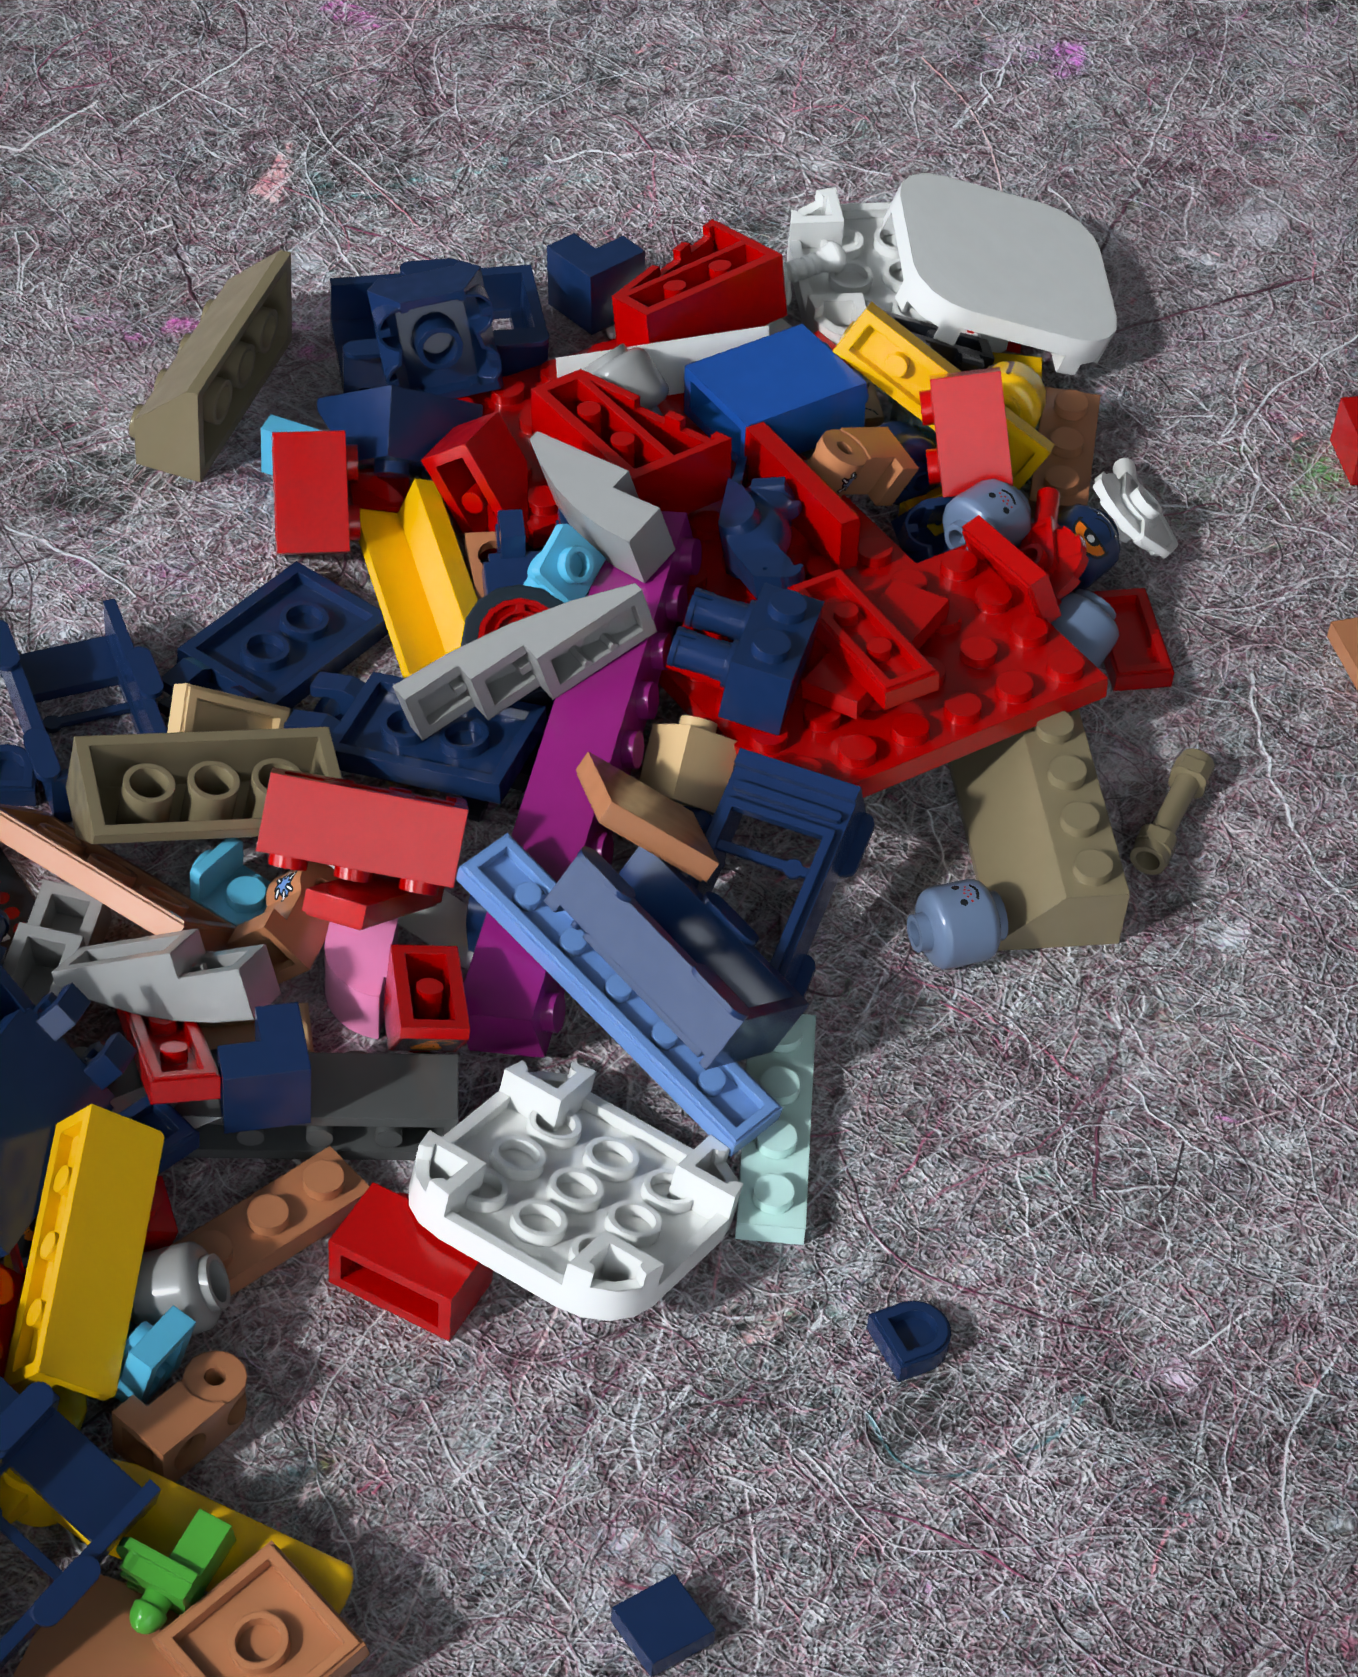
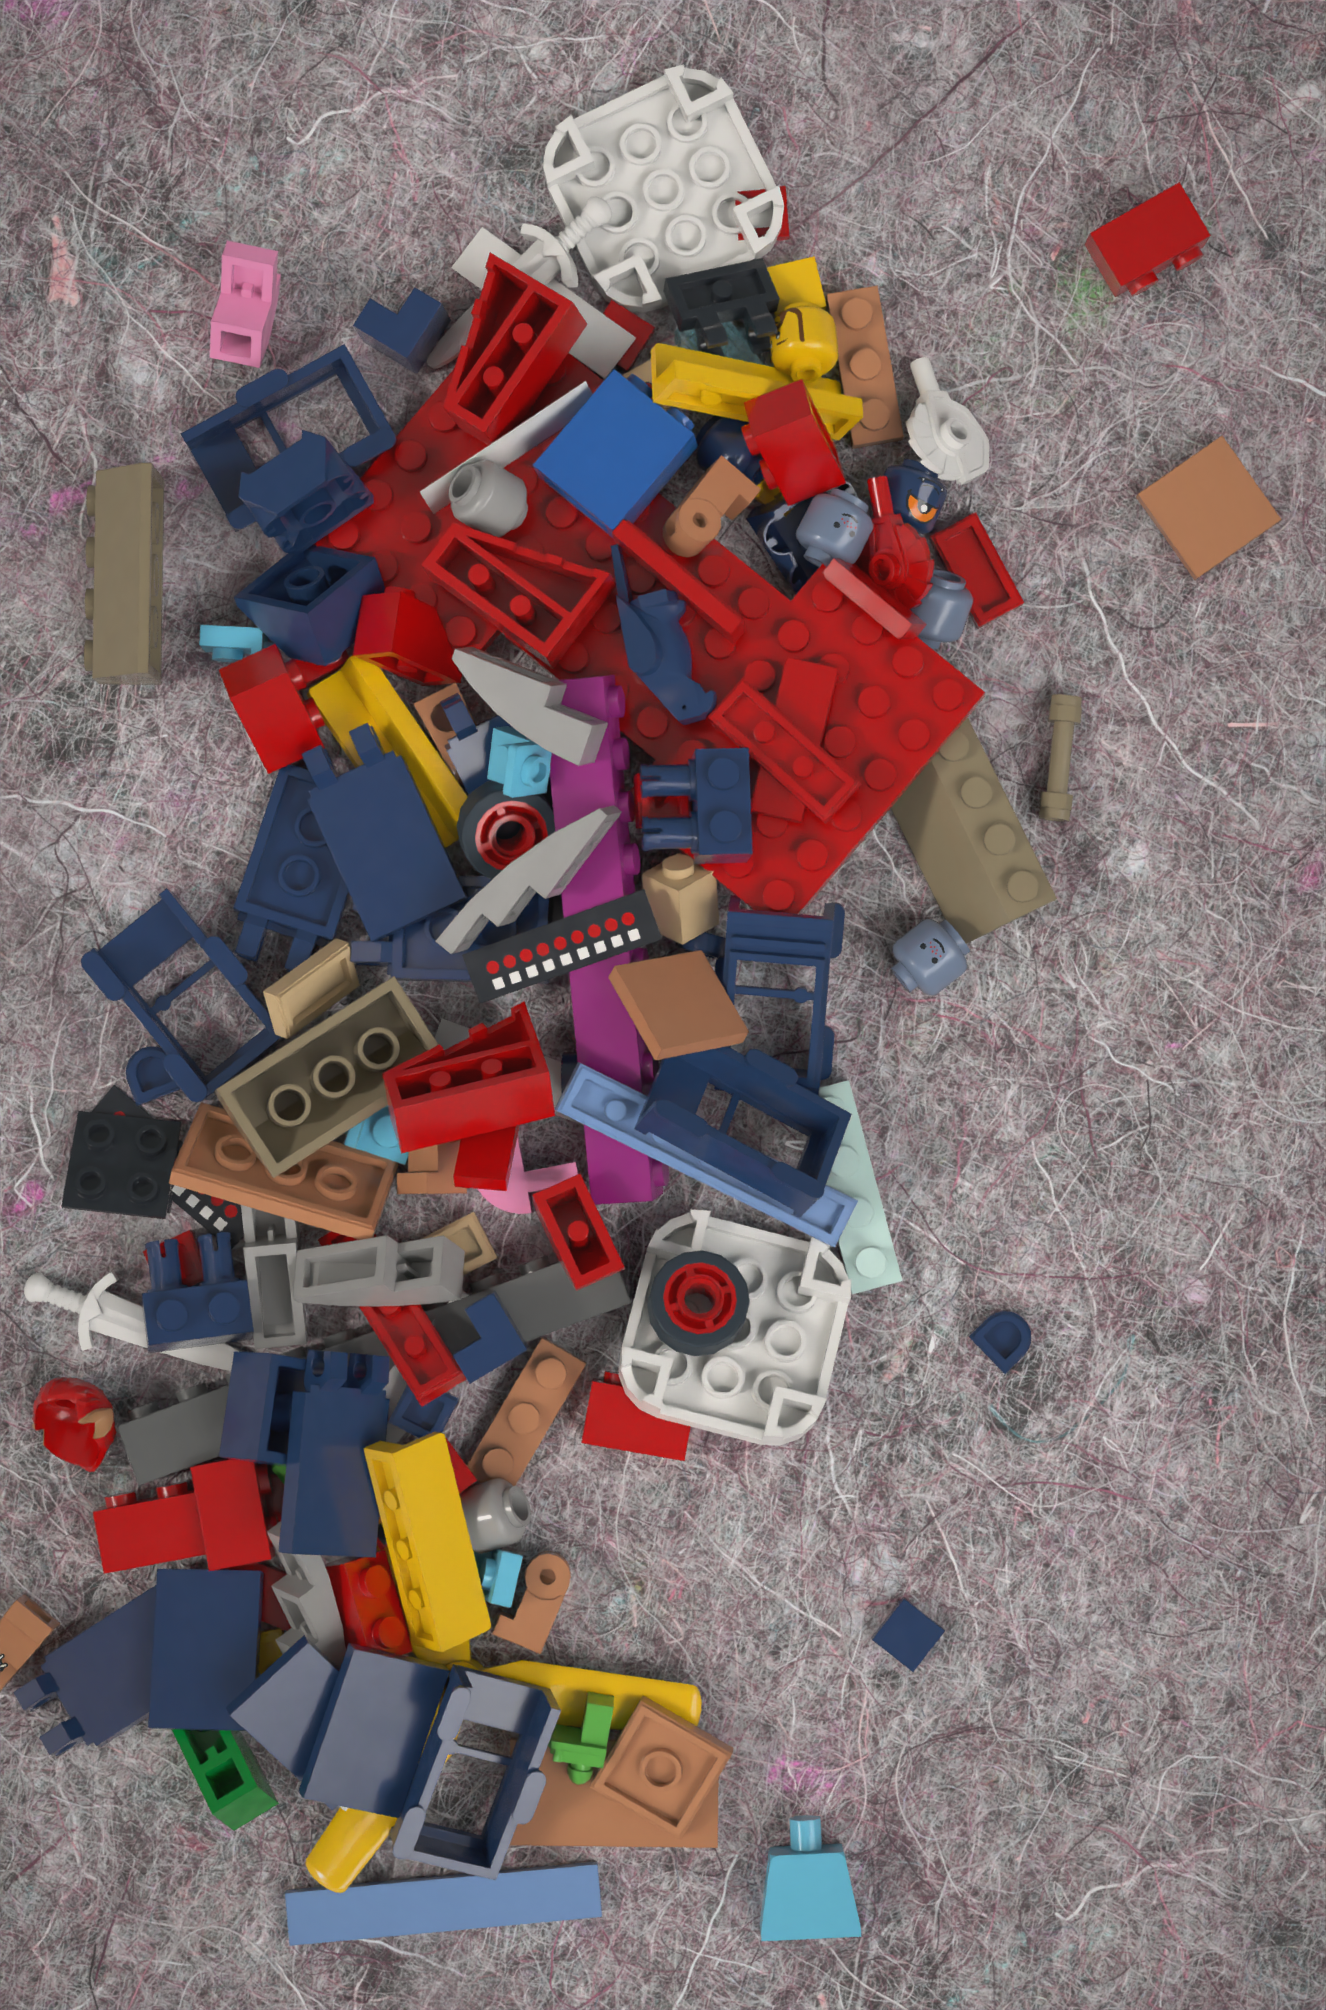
camera: 15 degrees left, 40 degrees up
white tile [883,173,1117,375] -> none
none -> bright pink brick [210,241,281,368]
none -> dark blue tile [302,723,468,942]
none -> black sticker [462,889,662,1004]
none -> wheel [647,1250,750,1356]

